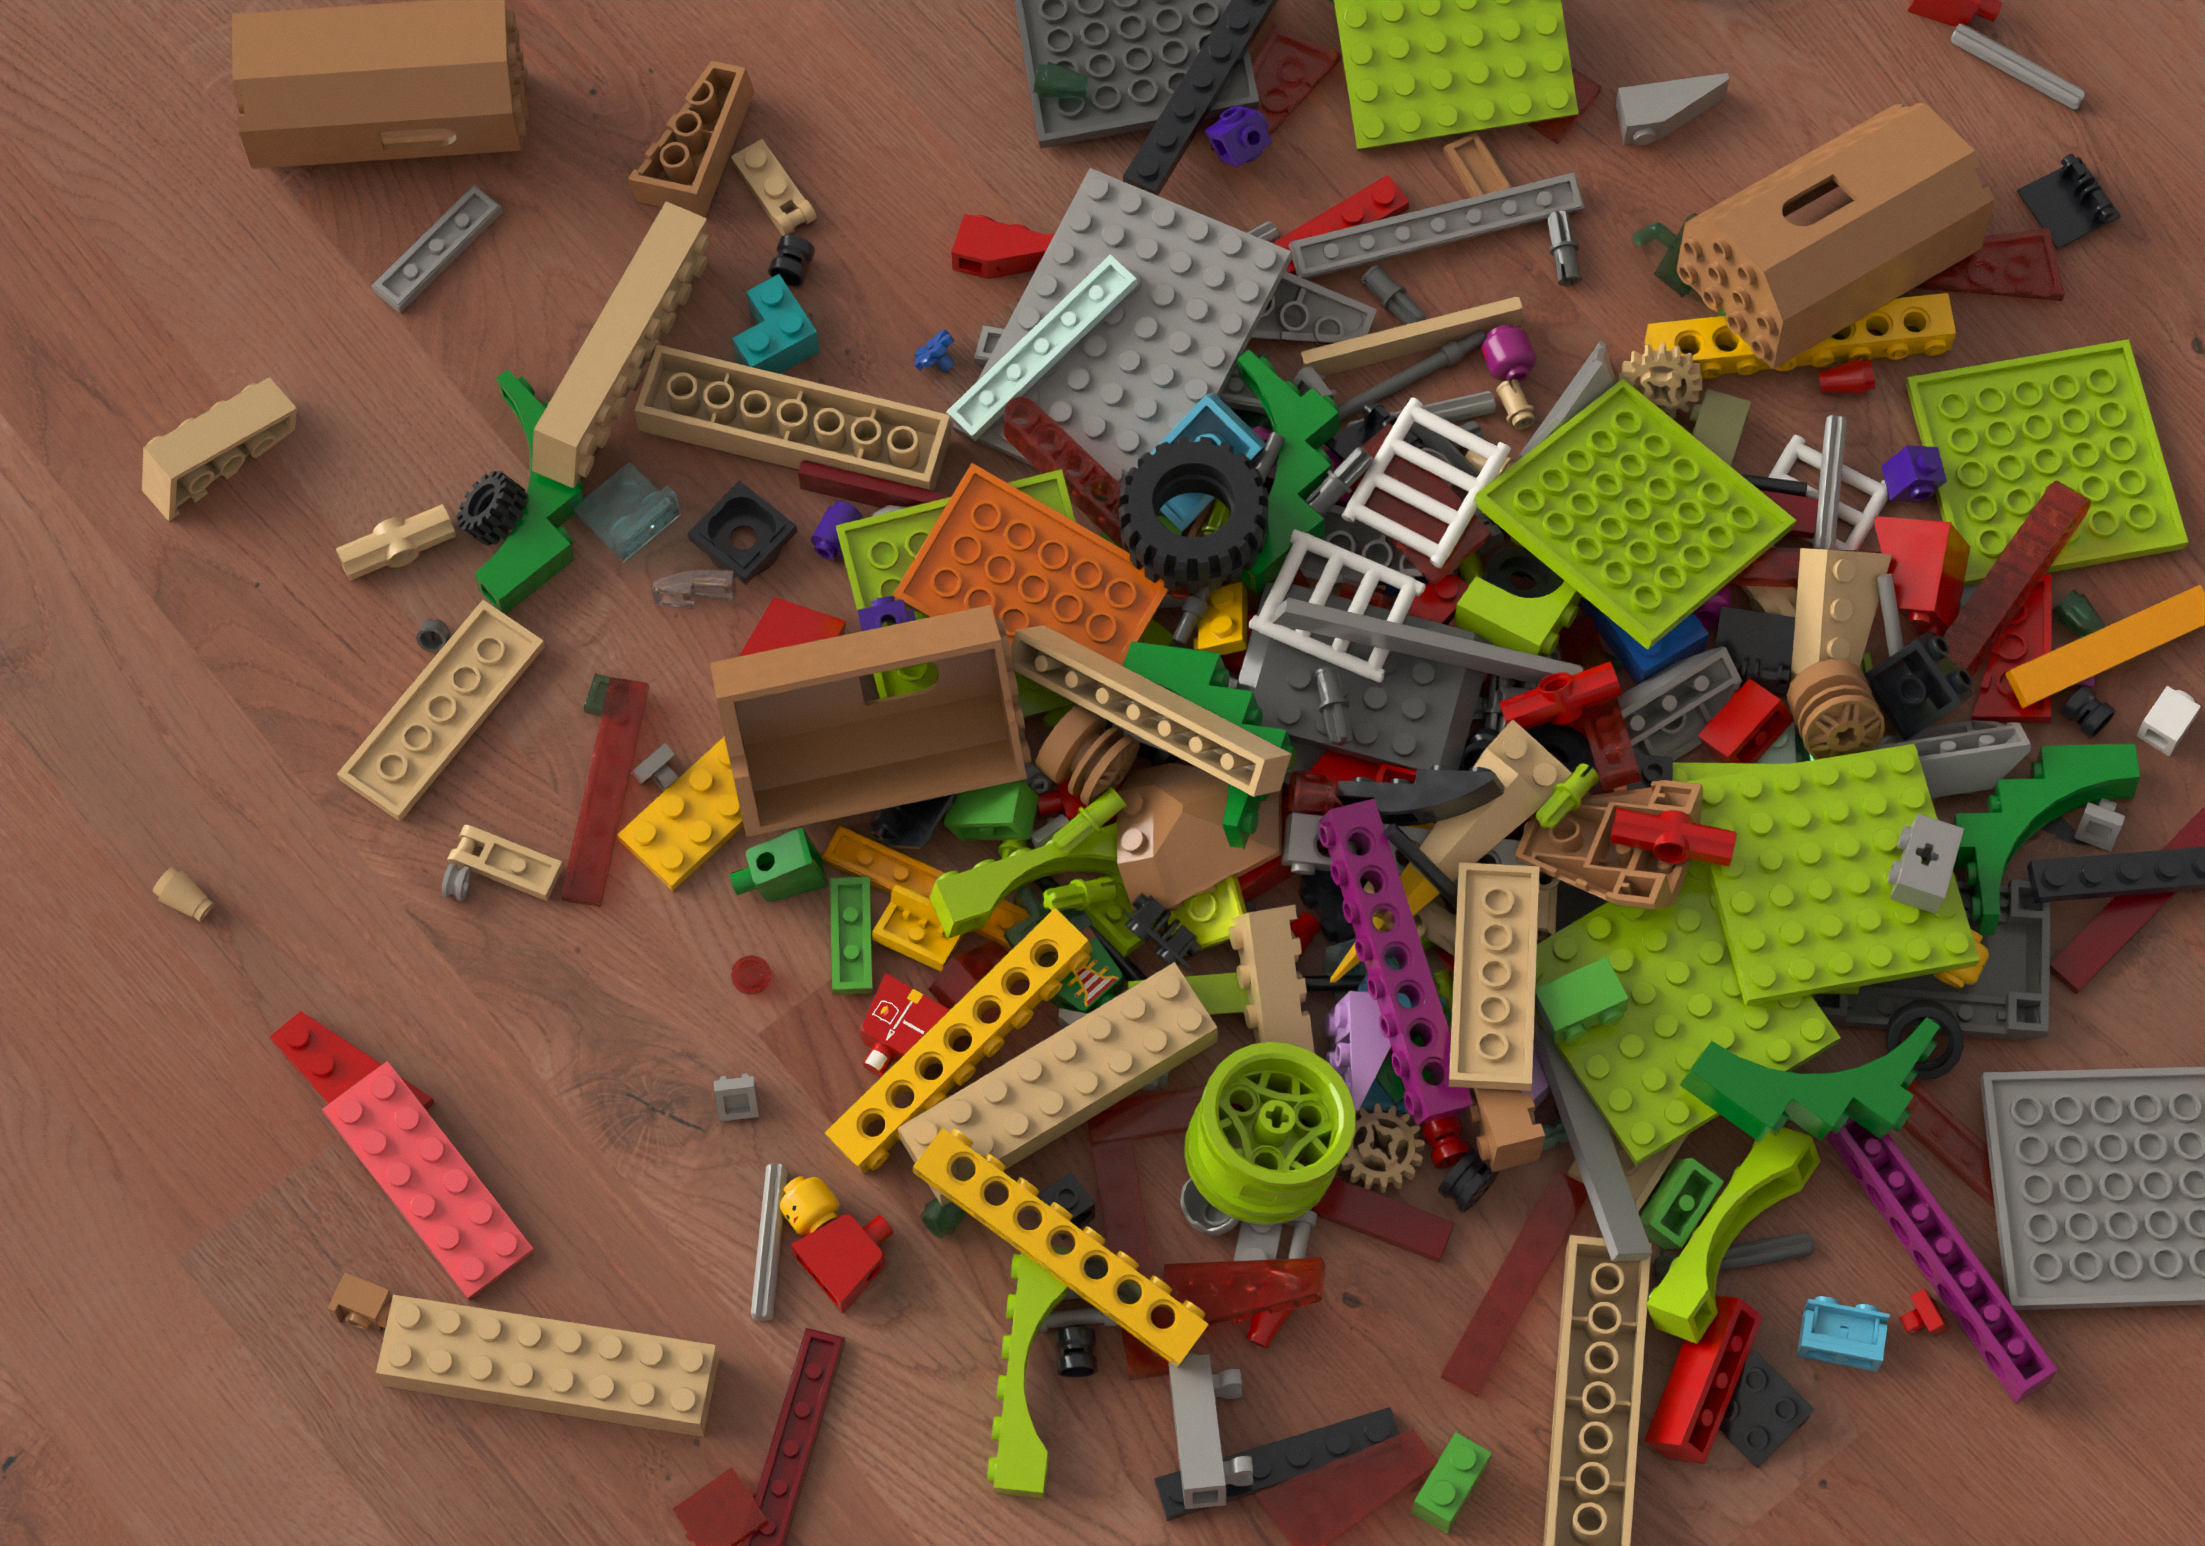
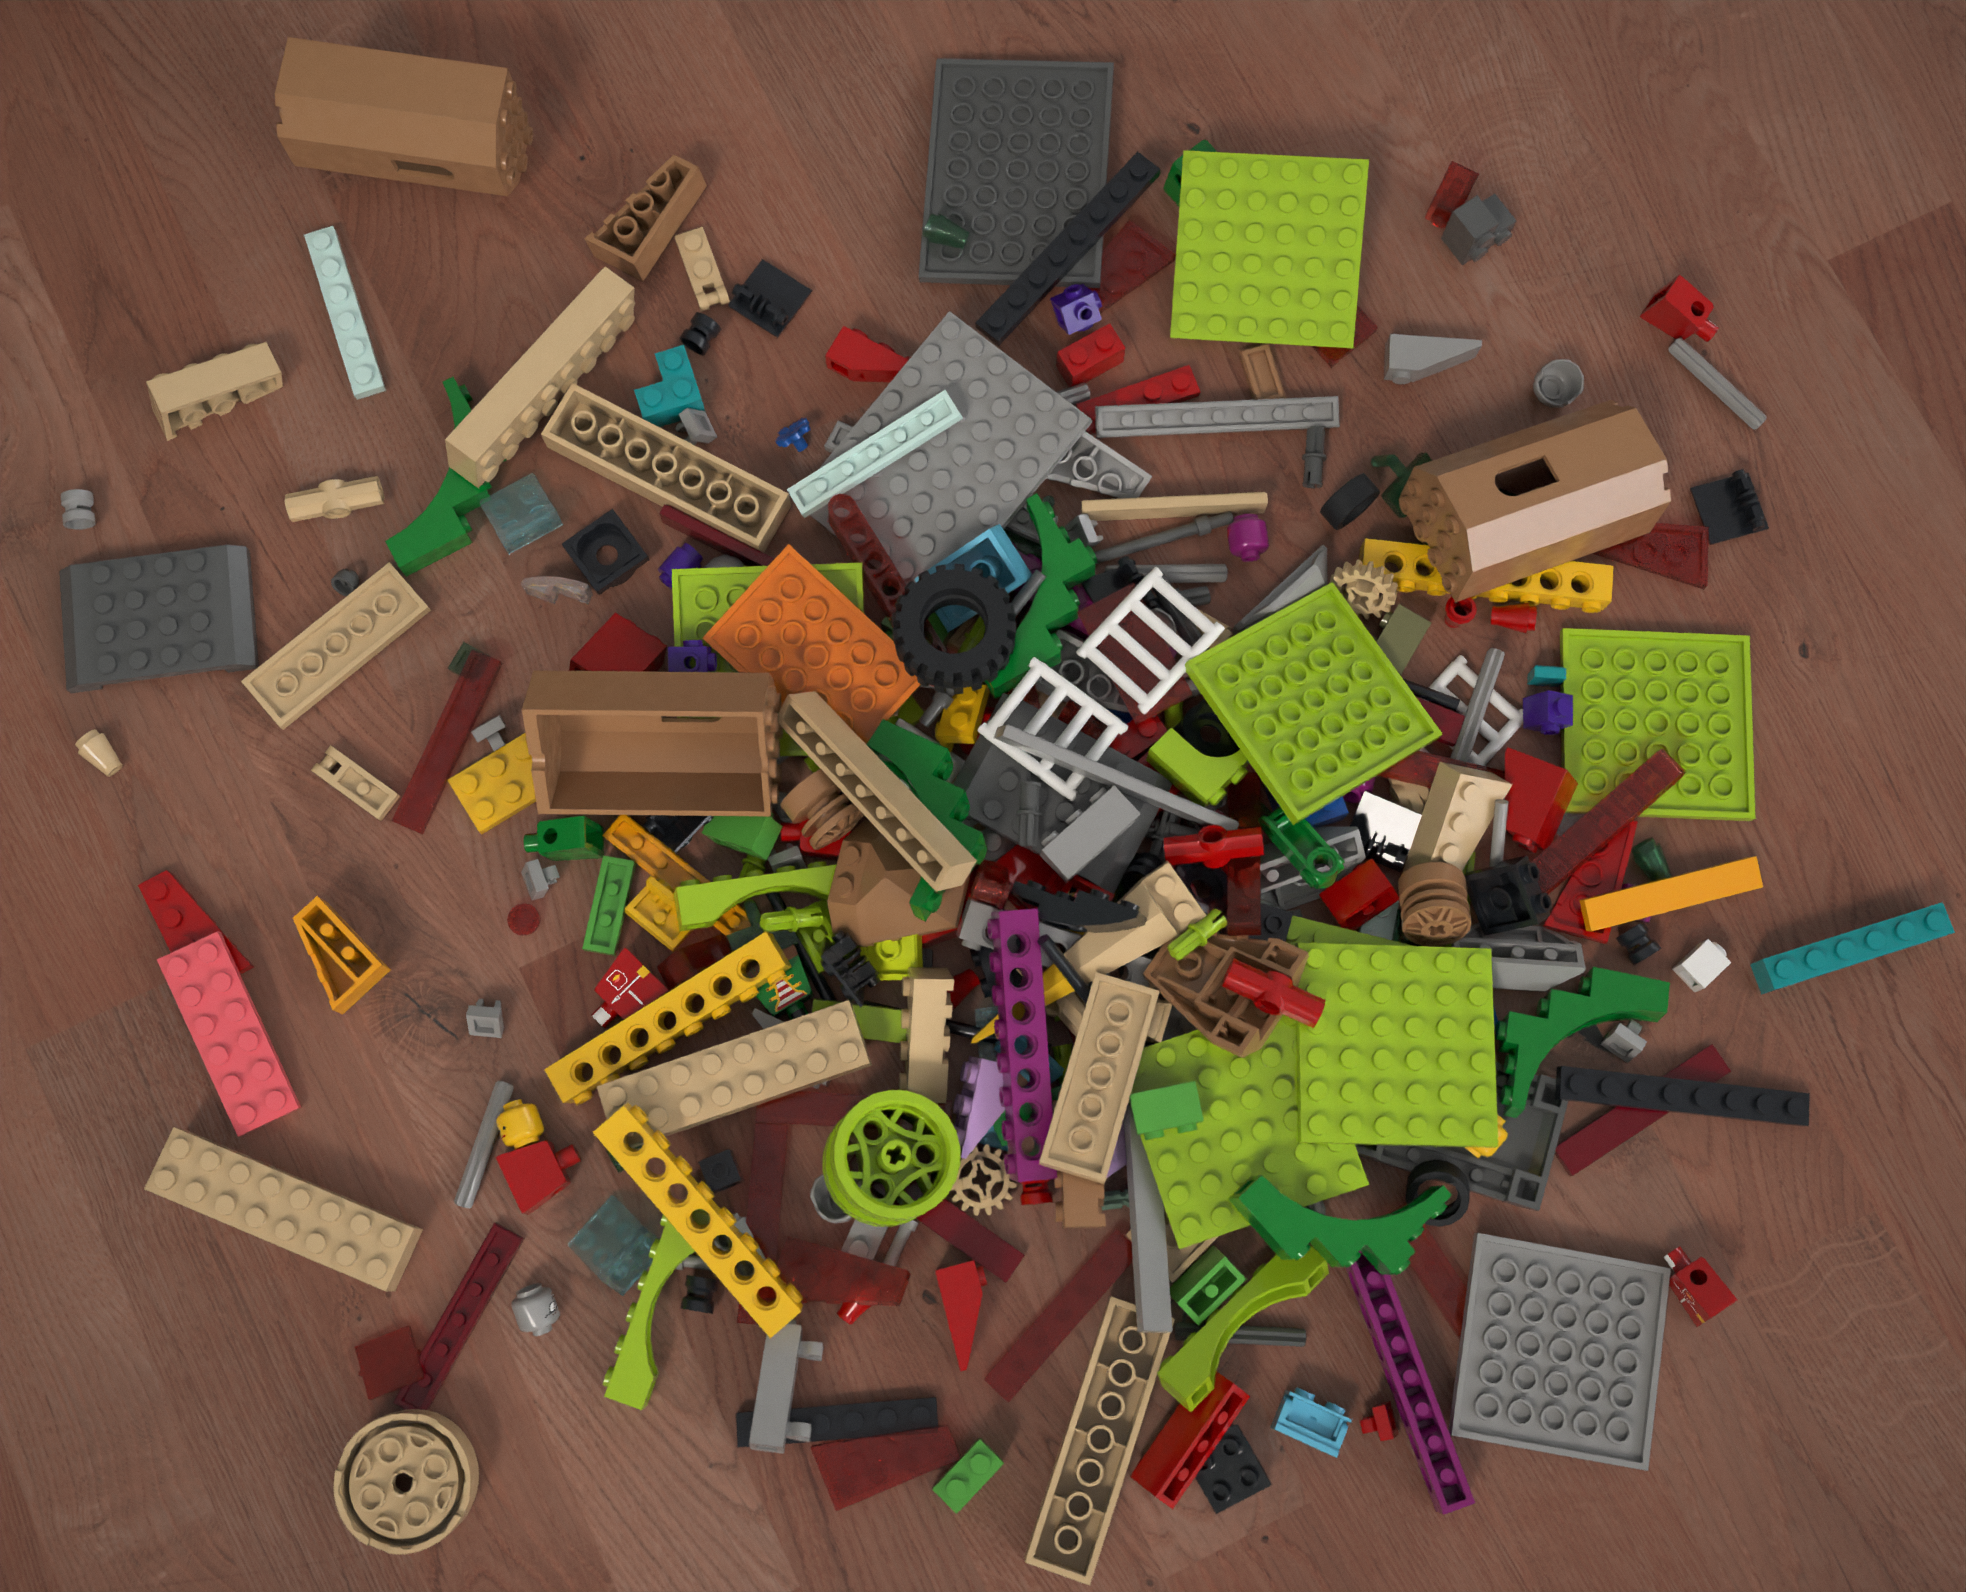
camera: 10 degrees right, 10 degrees up
medium nougat brick [327,1272,393,1330] -> none
light grey tile [371,185,503,313] -> none
light grey bush [442,863,471,902] -> none
black tyre [457,471,528,546] -> none
lime axle [1052,787,1127,854] -> none
dark grey axle [1305,447,1373,517] -> none
dark grey axle [1361,265,1426,325] -> none
black wheel [1438,1149,1499,1213] -> none
tan pin [1496,379,1536,430] -> none
light grey brick [1887,814,1964,914] -> none
none -> dark grey slope [59,545,259,693]
none -> light grey wheel [60,489,96,530]
none -> light orange wedge [293,896,391,1015]
none -> light aqua plate [304,226,386,400]
none -> light grey head [511,1283,560,1336]
none -> light grey tile [521,859,560,901]
none -> clear light blue bracket [568,1196,660,1296]
none -> light grey tile [675,408,717,445]
none -> black hinge [728,259,812,338]
none -> red slope [935,1260,987,1372]
none -> light grey brick [1040,785,1141,883]
none -> red brick [1056,323,1126,387]
none -> green piece [1258,805,1345,889]
none -> black tyre [1320,473,1380,530]
none -> red cone [1444,597,1477,628]
none -> teal tile [1527,665,1566,687]
none -> light grey hair [1533,359,1584,408]

